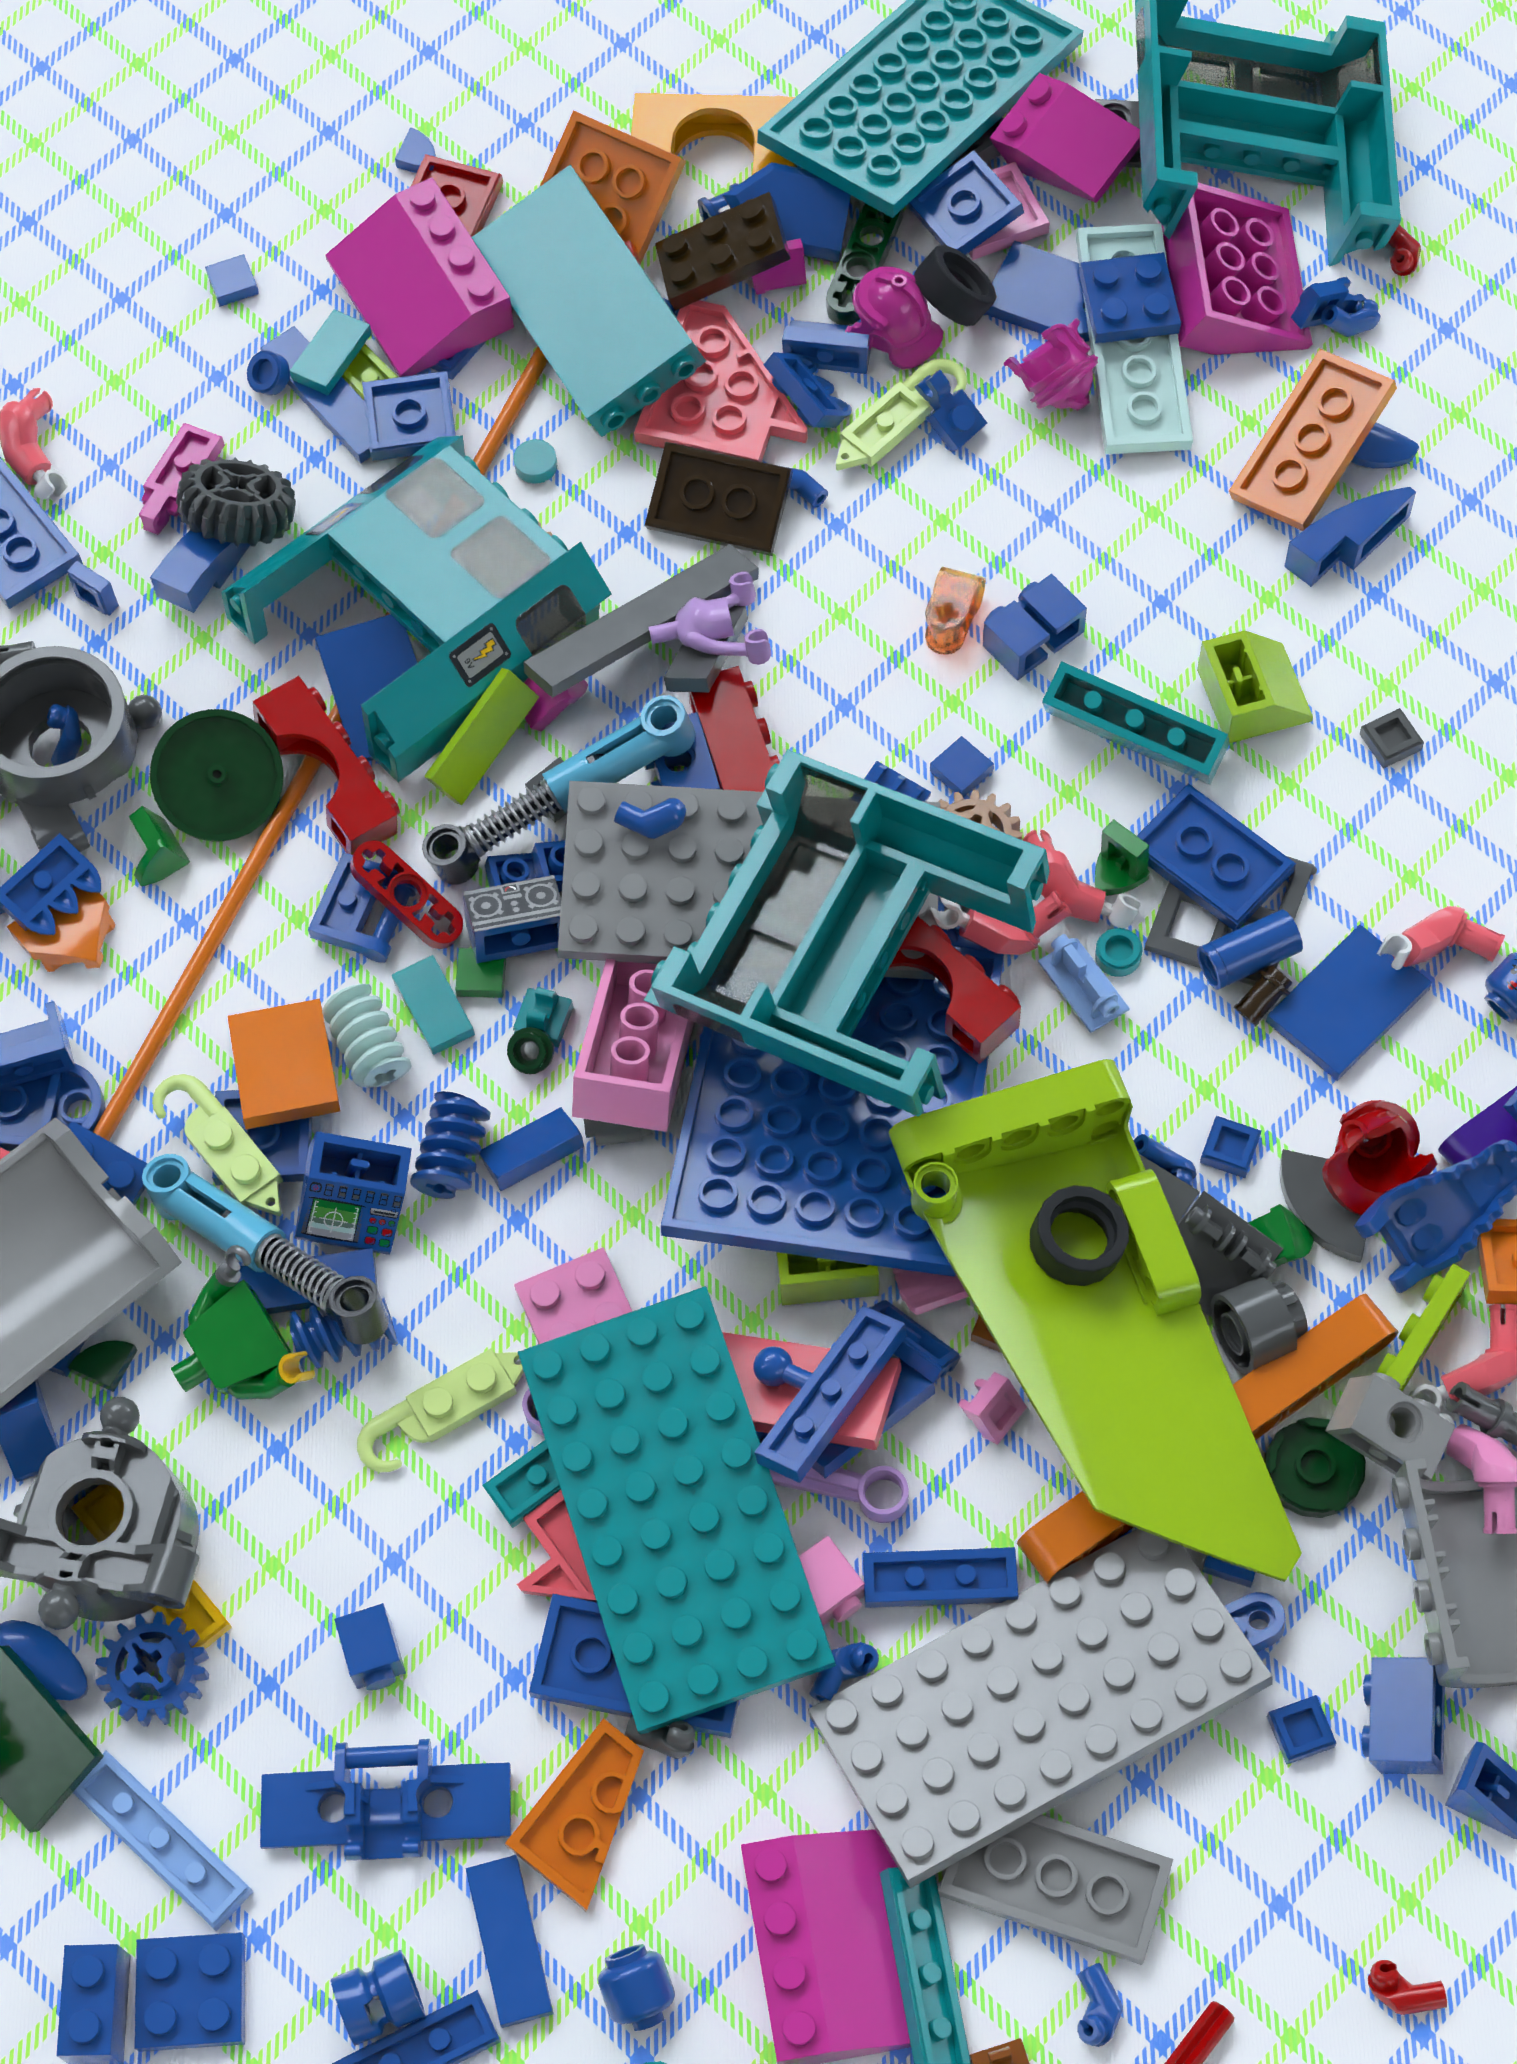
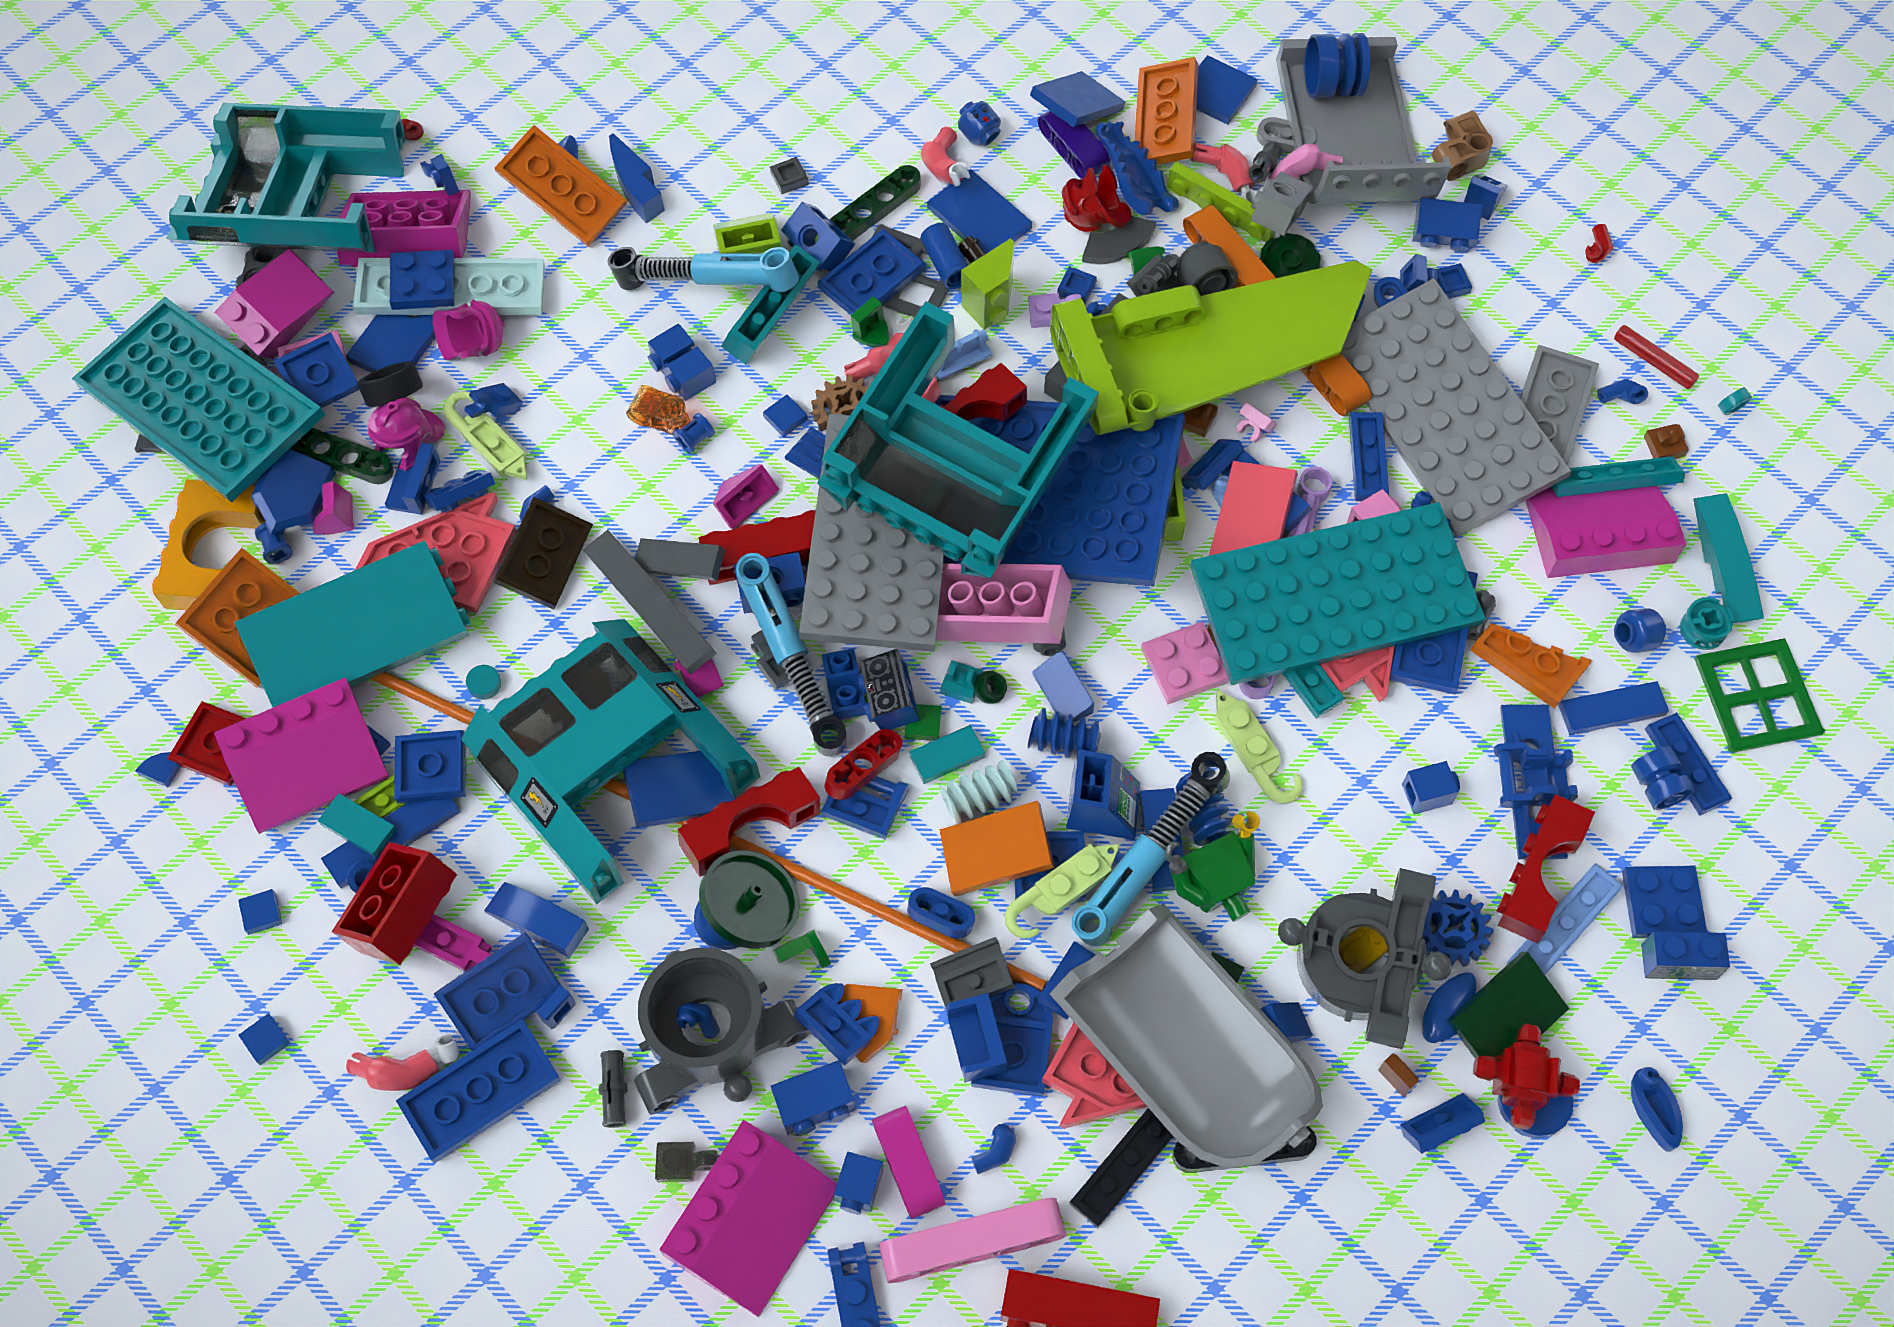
camera: 90 degrees left, 0 degrees up
dark grey gear [176,457,296,547] -> none
lime tile [424,668,539,805] -> none
blue arm [614,798,686,839] -> none
lavender piece [649,572,771,665] -> none
dark brown plate [655,192,791,311] -> none
blue plate [753,1305,907,1483] -> none
black tyre [1030,1185,1129,1286] -> none
blue arm [1321,299,1381,337] -> none
none -> blue tile [238,1013,291,1065]
none -> red brick [331,842,457,966]
none -> blue tile [433,931,561,1051]
none -> piece [607,247,799,292]
none -> blue bush [672,412,715,454]
none -> dark pink slope [712,464,779,529]
none -> blue brick [781,201,856,272]
none -> dark green beam [830,165,921,241]
none -> blue plate [907,887,975,939]
none -> dark grey plate [930,937,1015,1009]
none -> lime slope [961,238,1014,330]
none -> lavender plate [1028,293,1081,328]
none -> blue tile [1400,254,1438,292]
none -> red arch [1496,794,1595,944]

